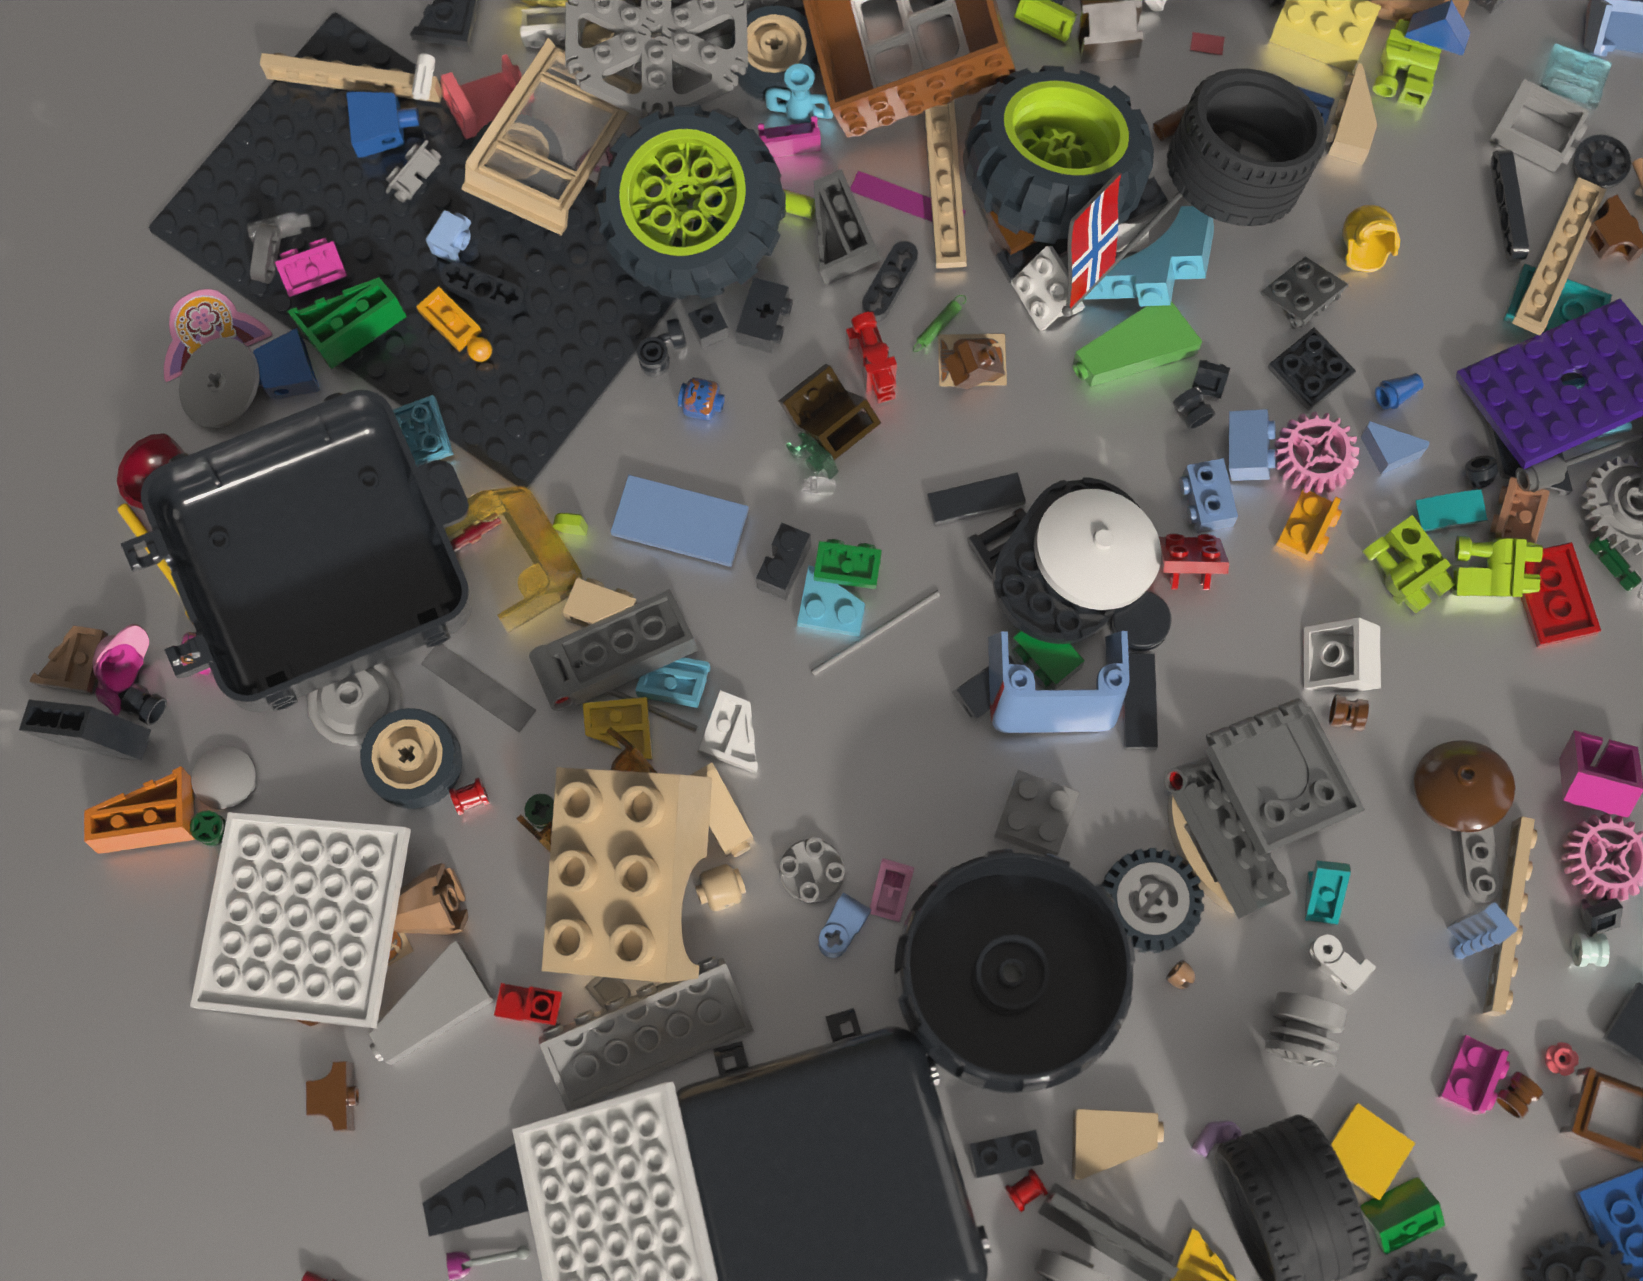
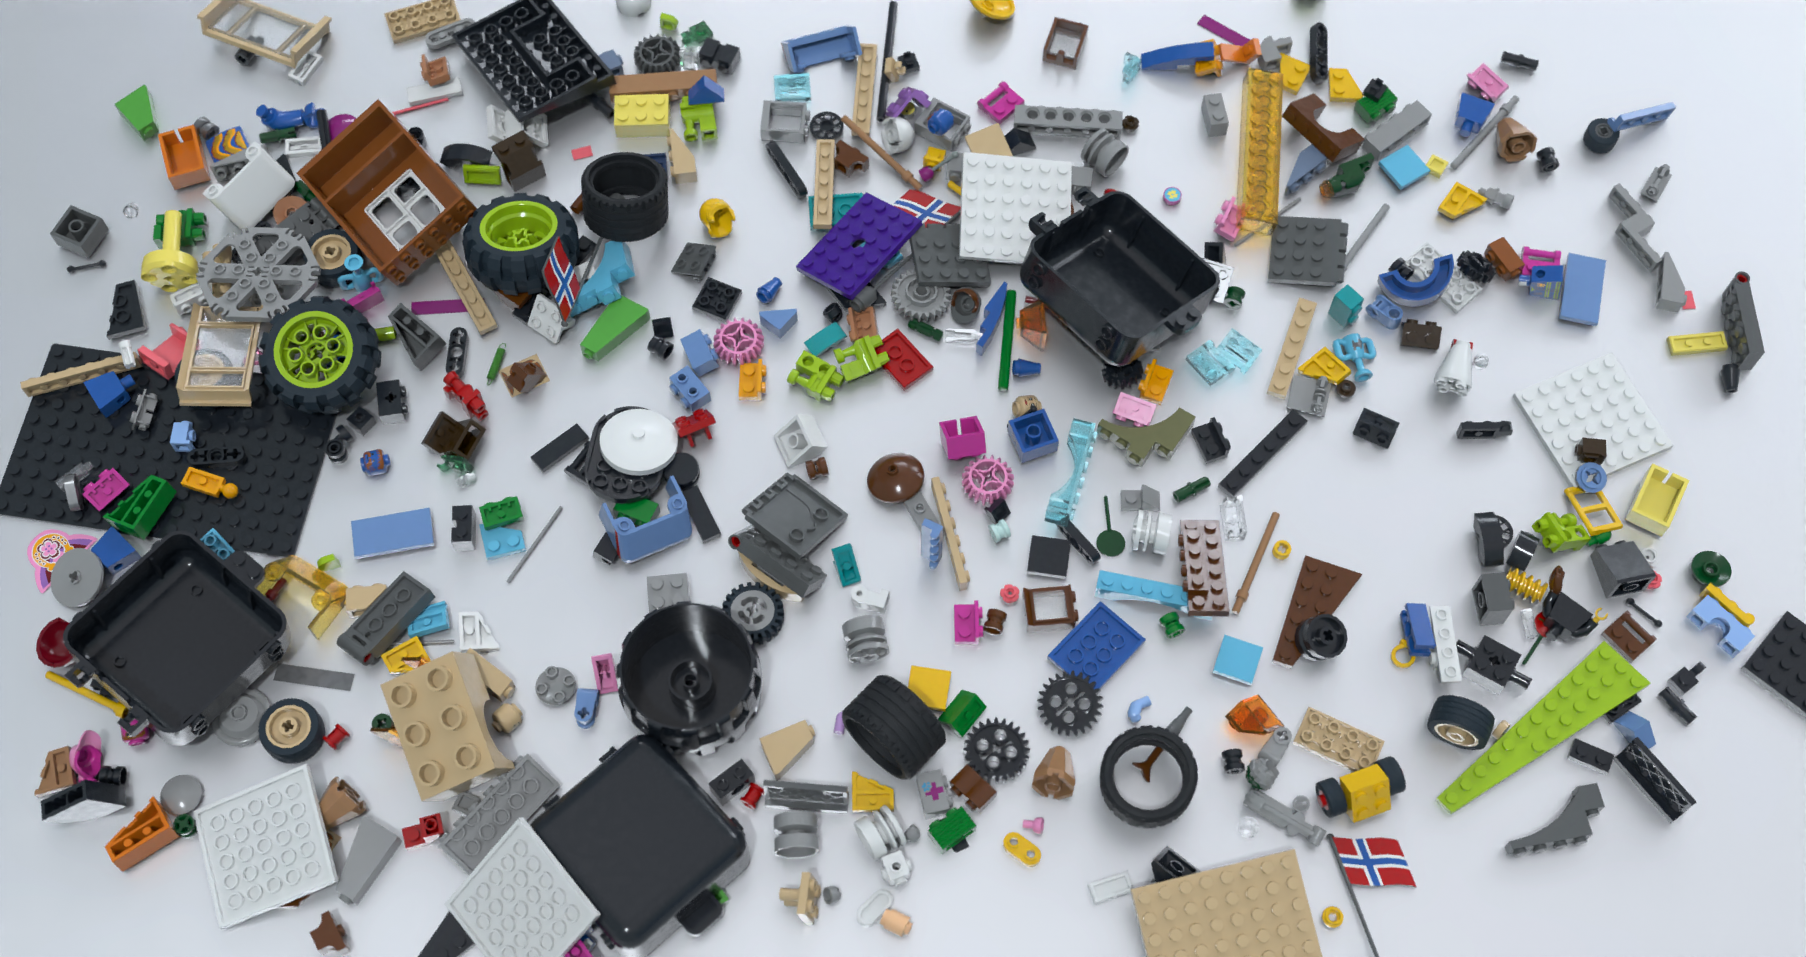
camera: 30 degrees left, 10 degrees down
medium nougat hinge [1166,960,1196,989] -> none

